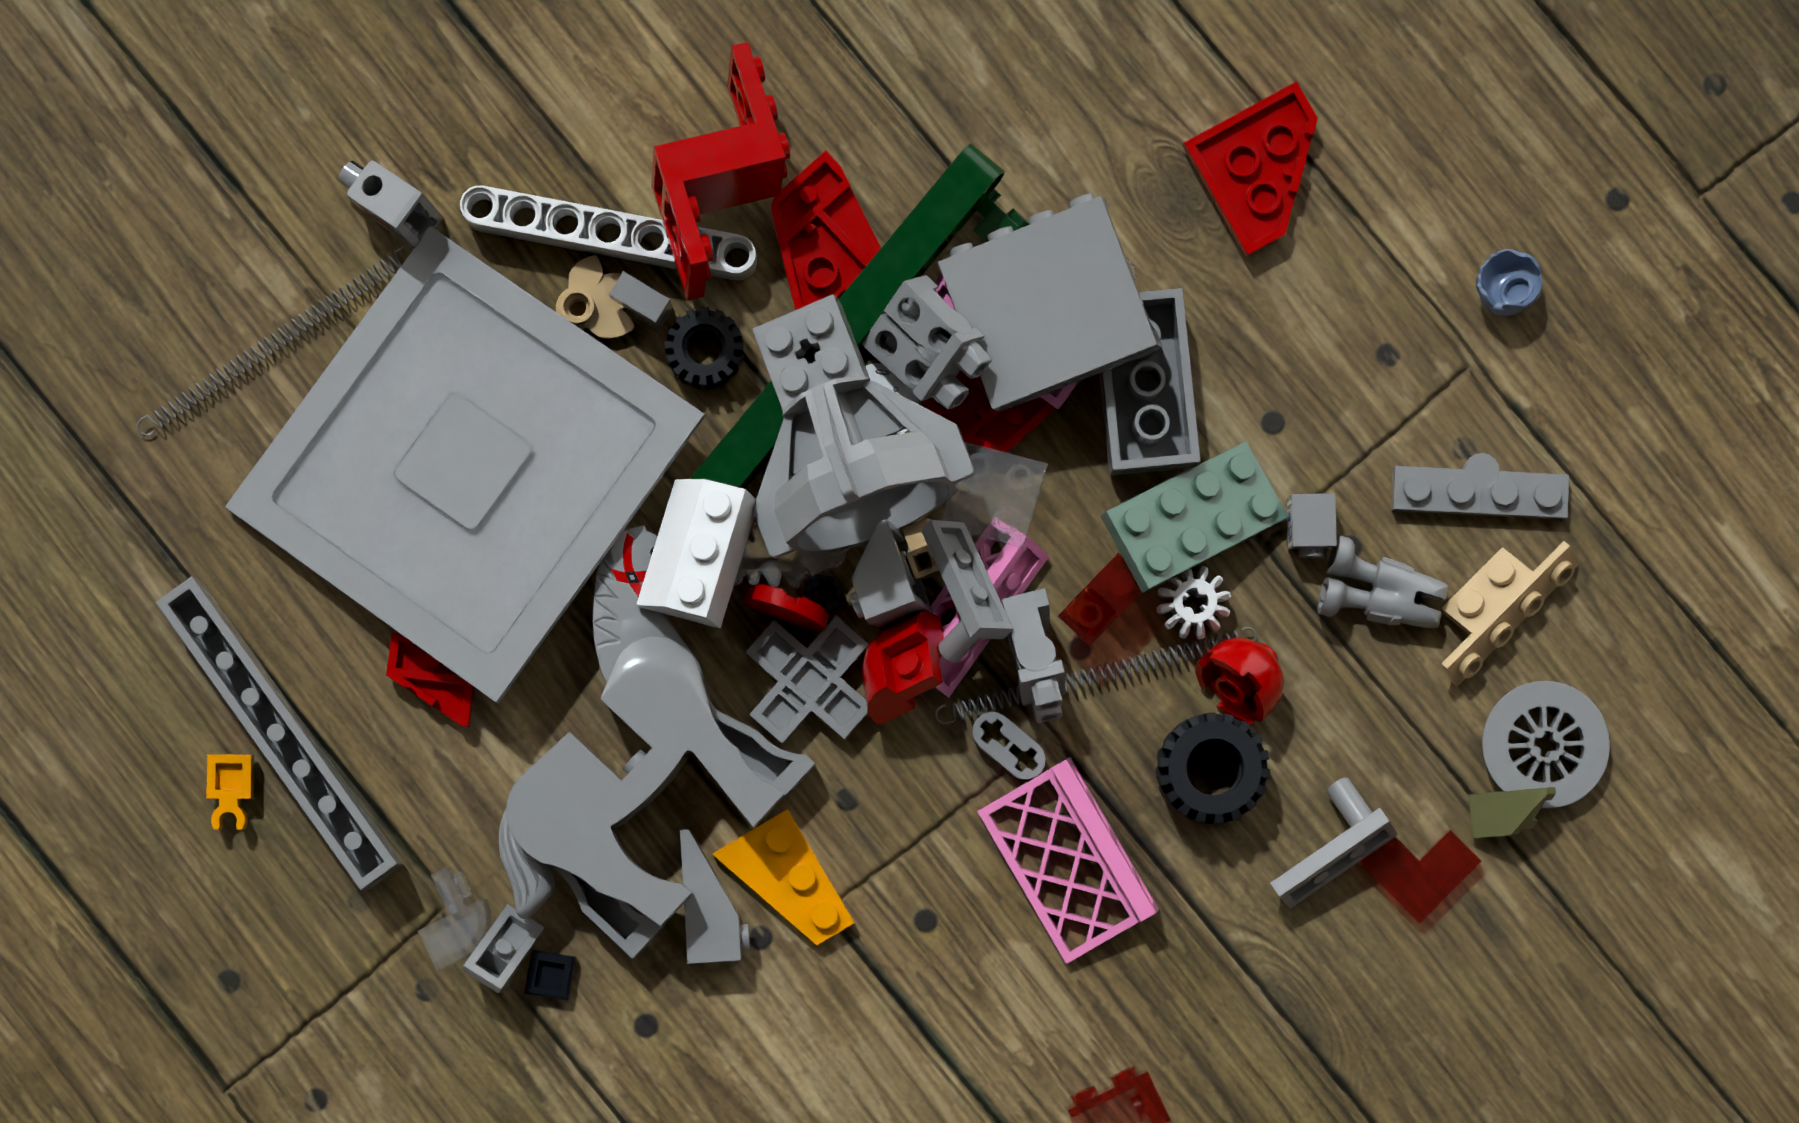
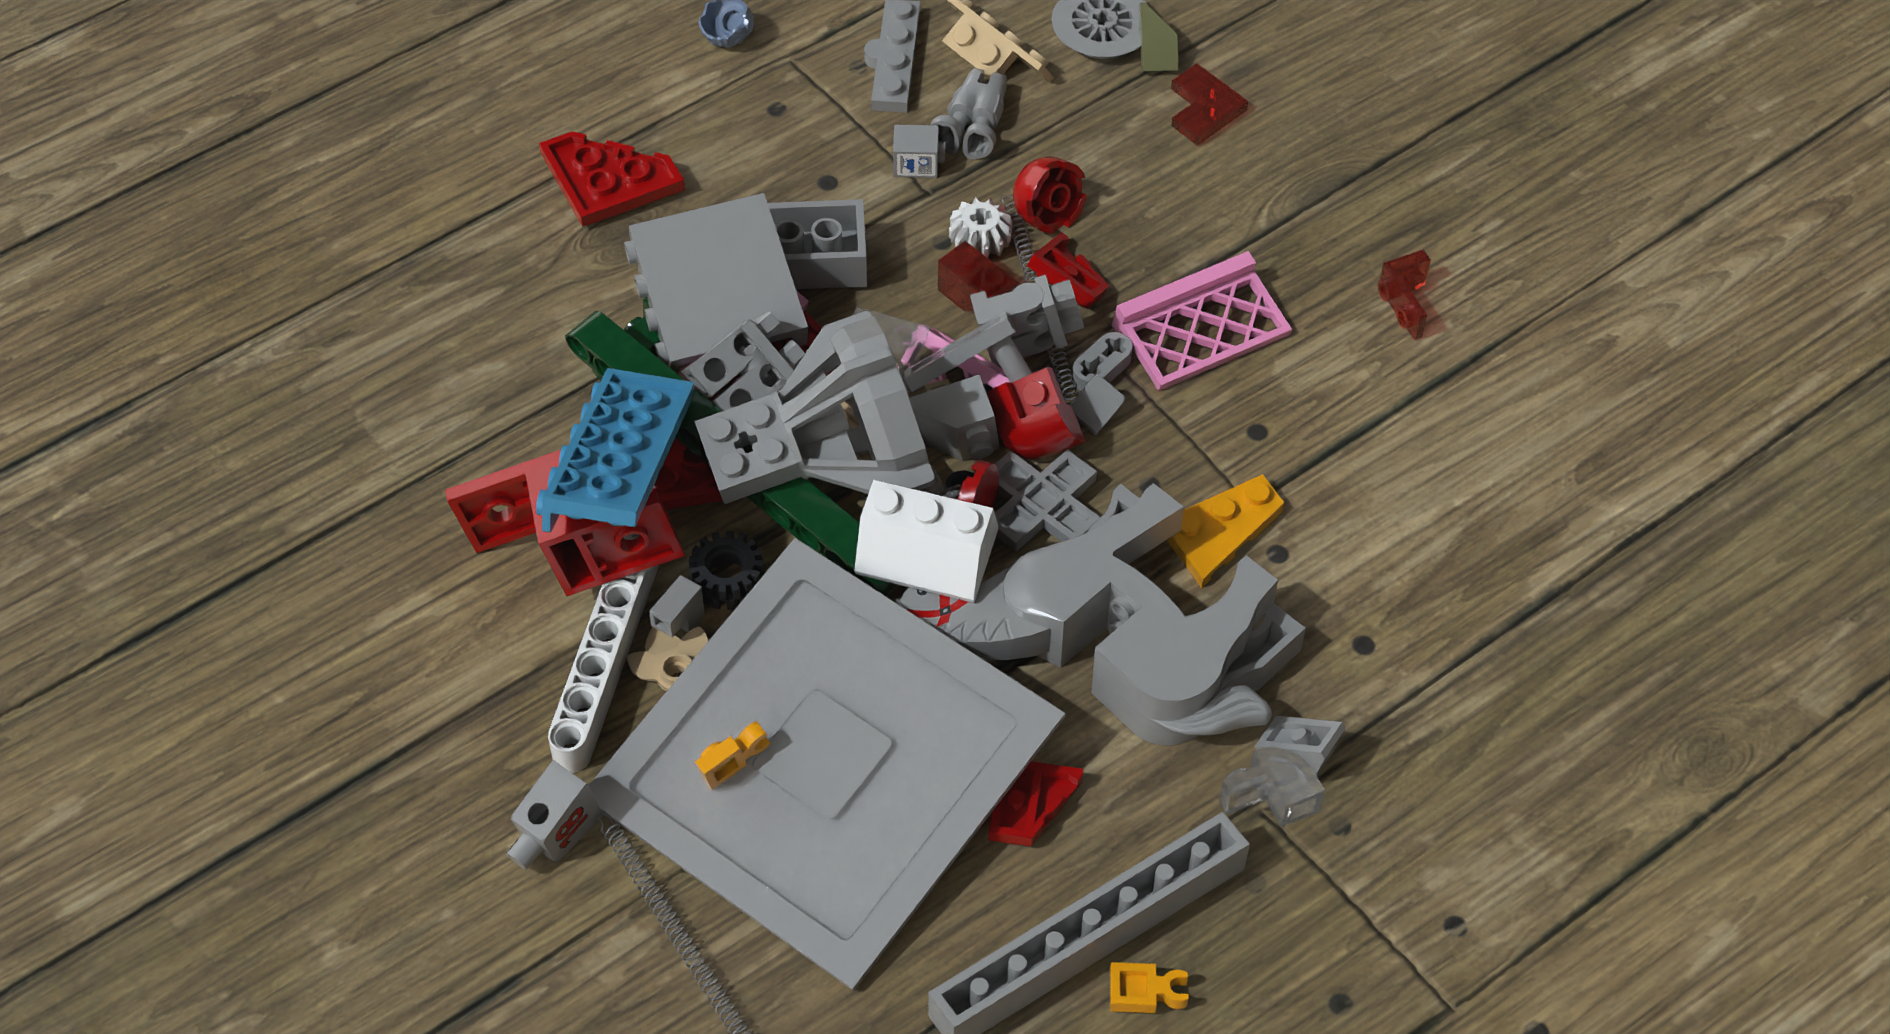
camera: 85 degrees left, 30 degrees down
black tile [524,949,576,1001] -> none
light grey slope [680,830,750,964] -> none
sand green plate [1100,441,1288,593] -> none
black tyre [1155,712,1270,824] -> none
light grey piece [1271,778,1398,909] -> none
none -> dark azure bracket [536,368,694,533]
none -> light orange plate [695,721,771,790]
none -> red wing [1027,232,1109,309]
none -> light grey slope [1070,374,1126,435]

